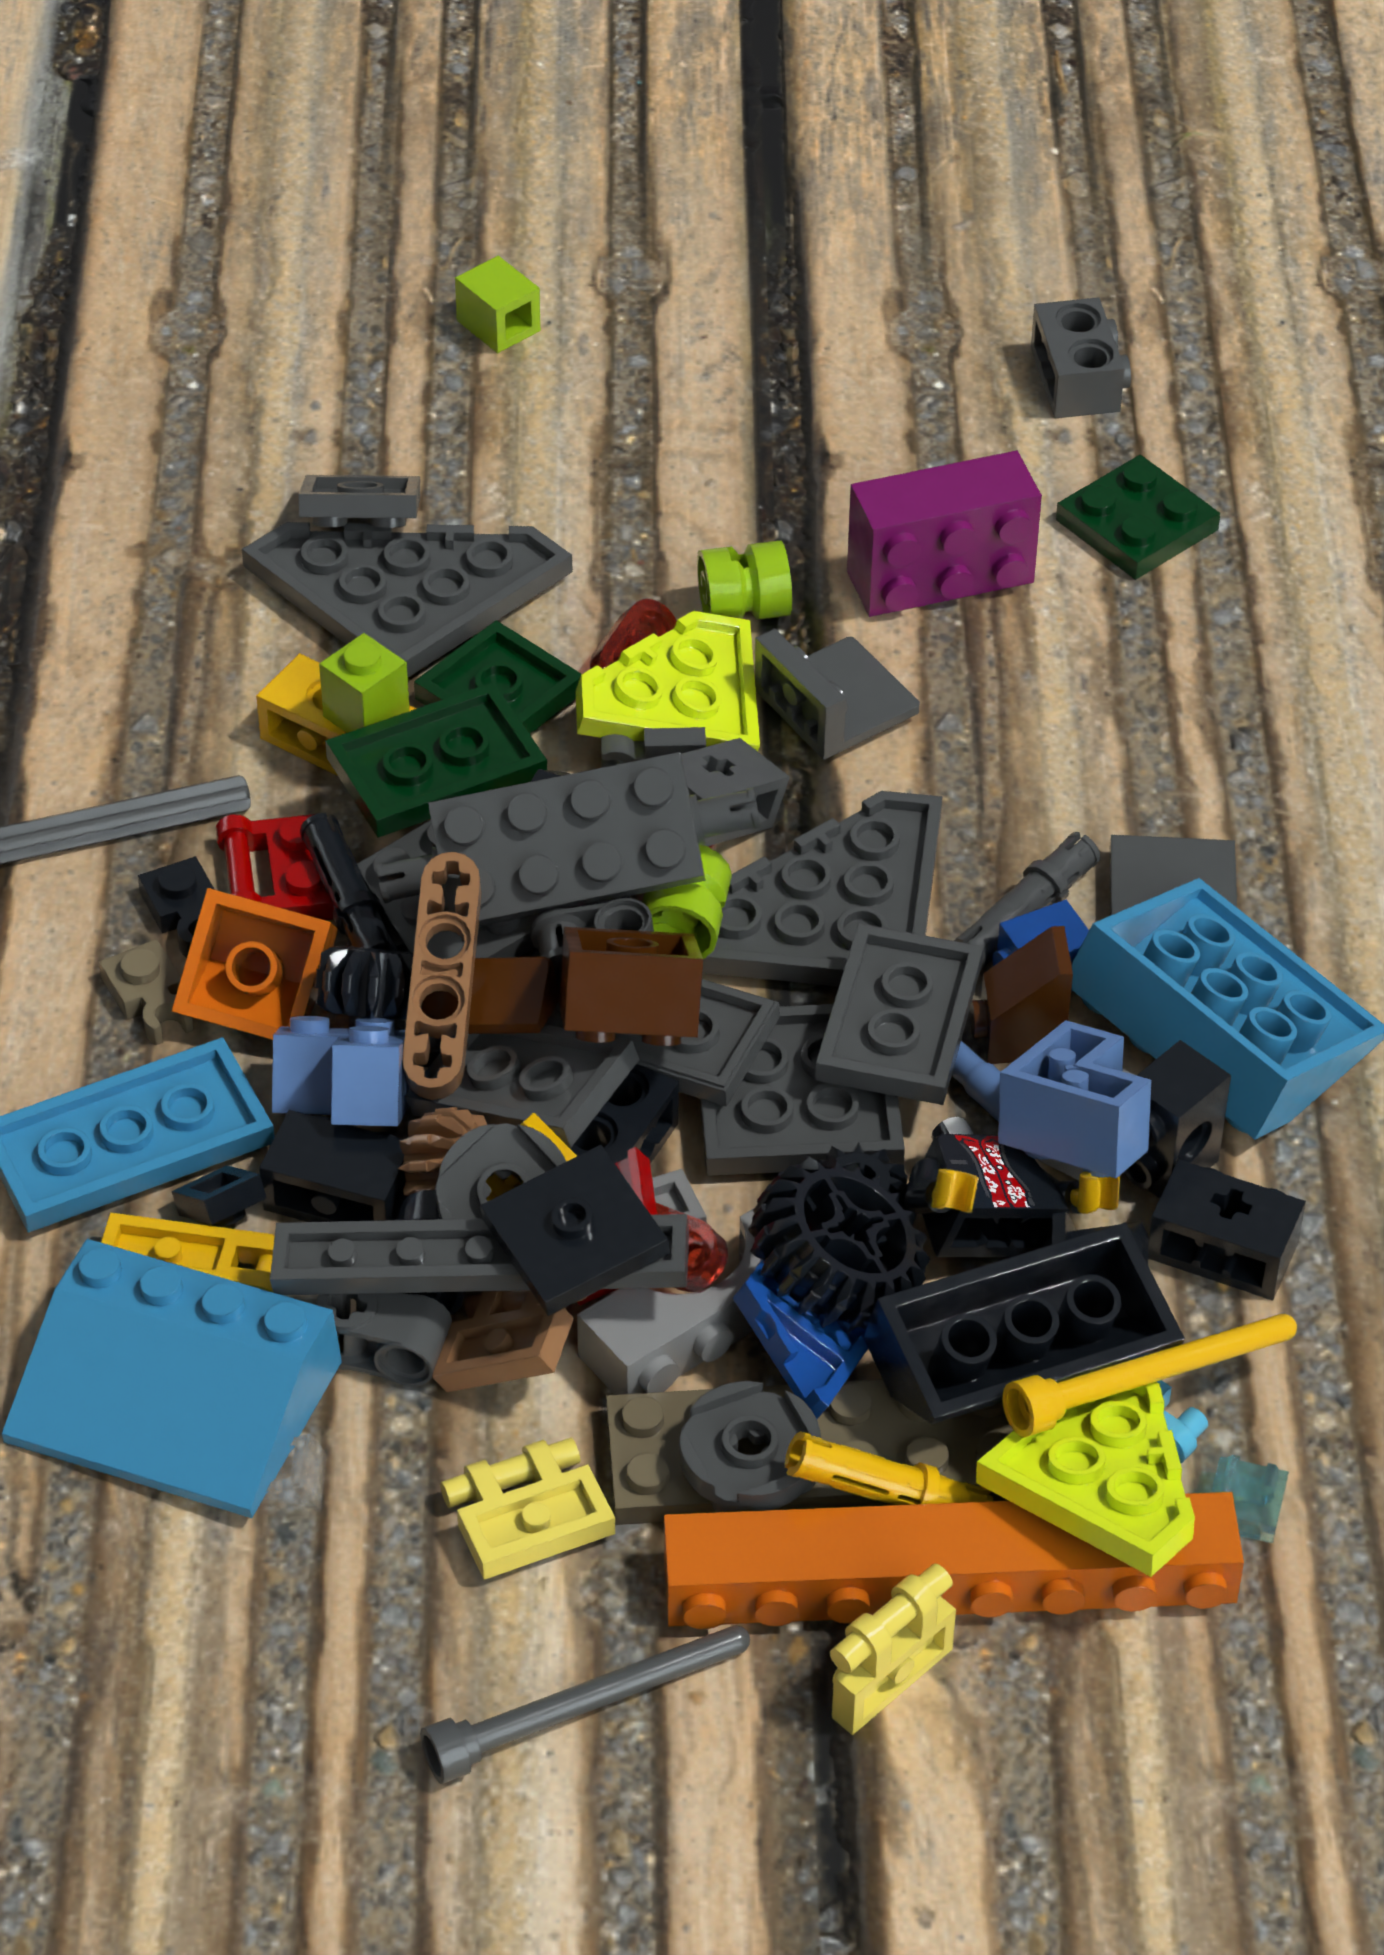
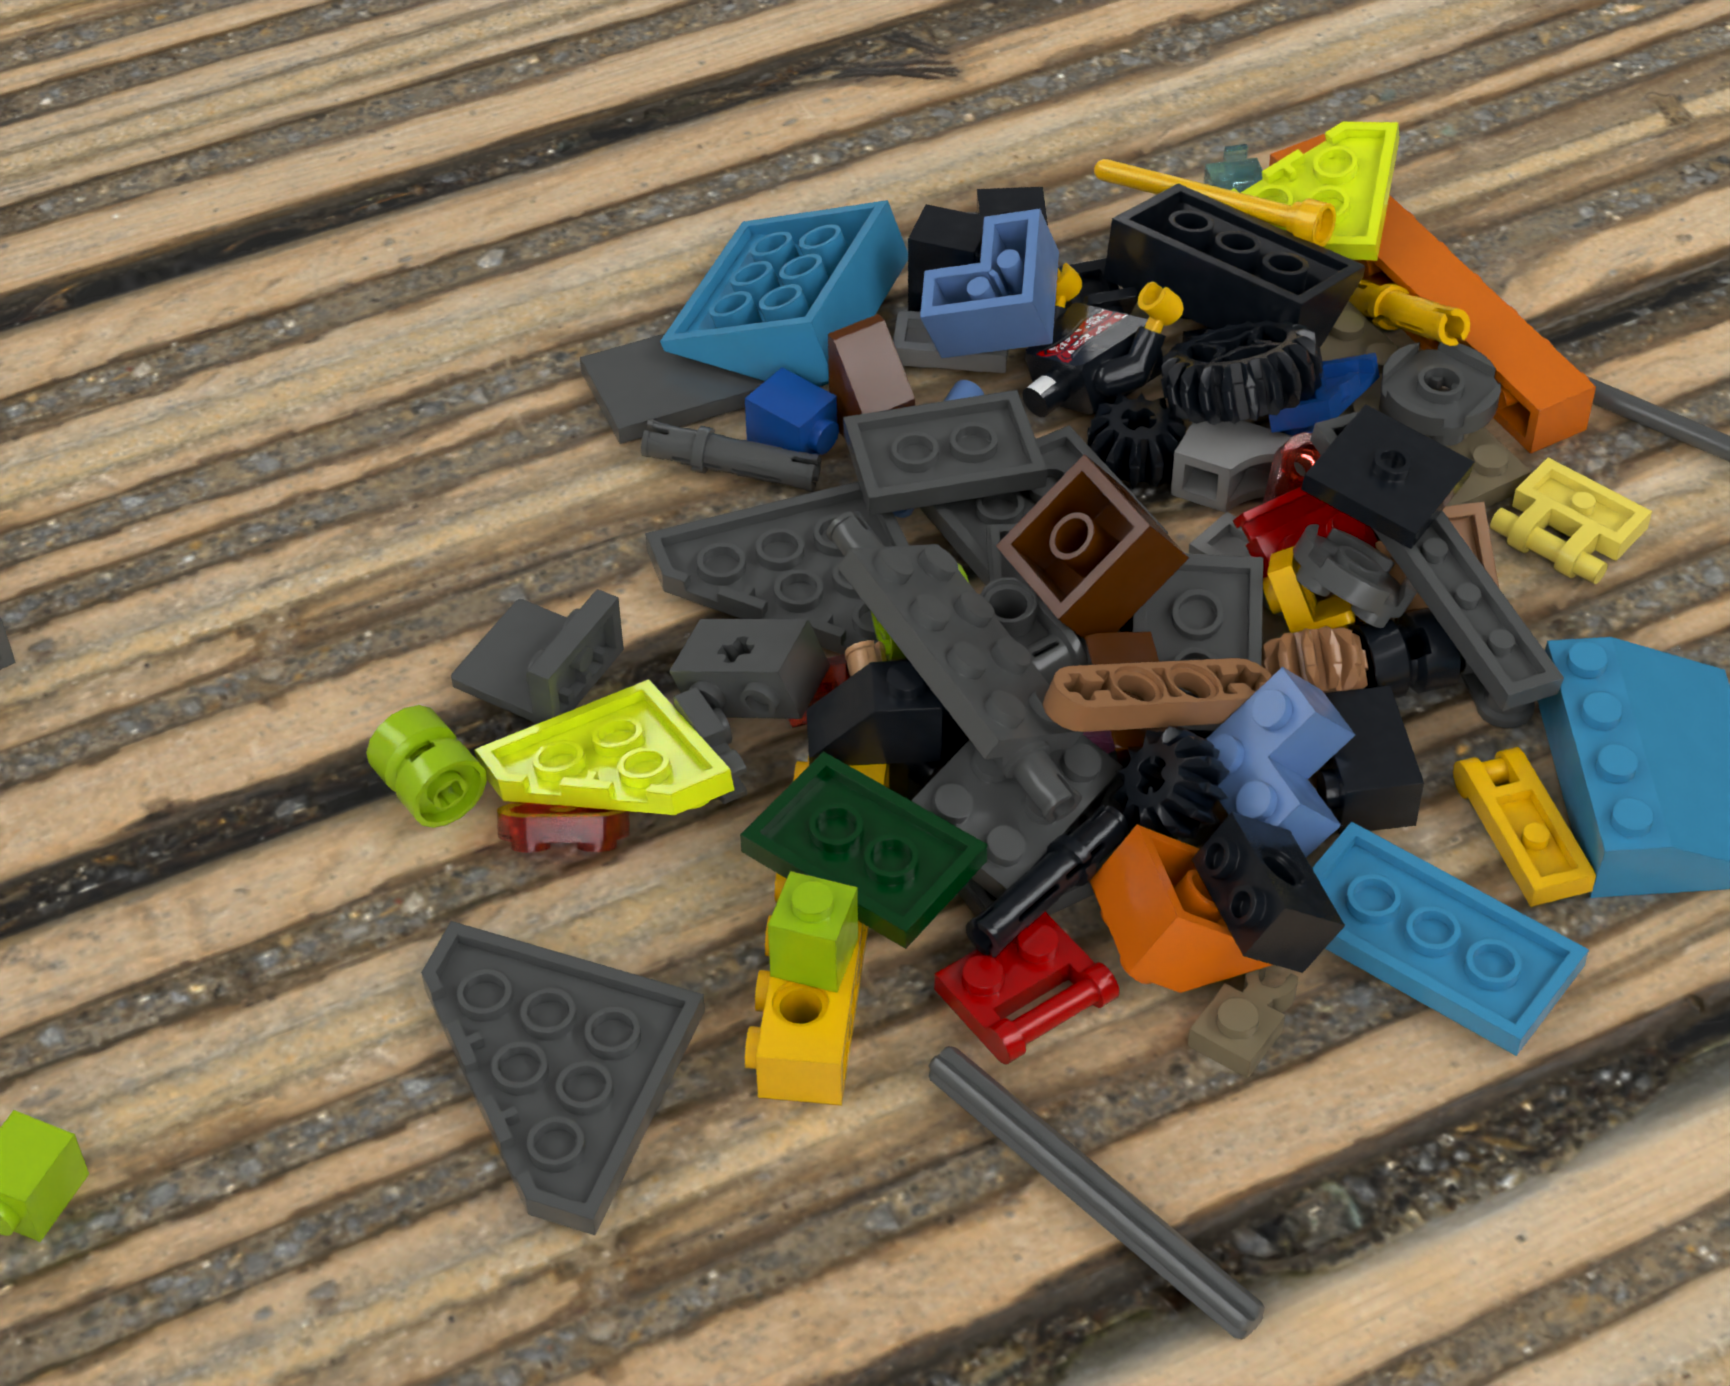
camera: 115 degrees left, 0 degrees up
black plate [138,856,215,958] -> none
black plate [171,1165,267,1227] -> none
dark grey plate [299,475,420,528] -> none
dark green plate [414,620,581,734] -> none
light yellow plate [830,1563,956,1736] -> none
magenta brick [847,450,1042,617] -> none
dark green plate [1056,454,1220,580] -> none
none -> black brick [1191,812,1345,973]

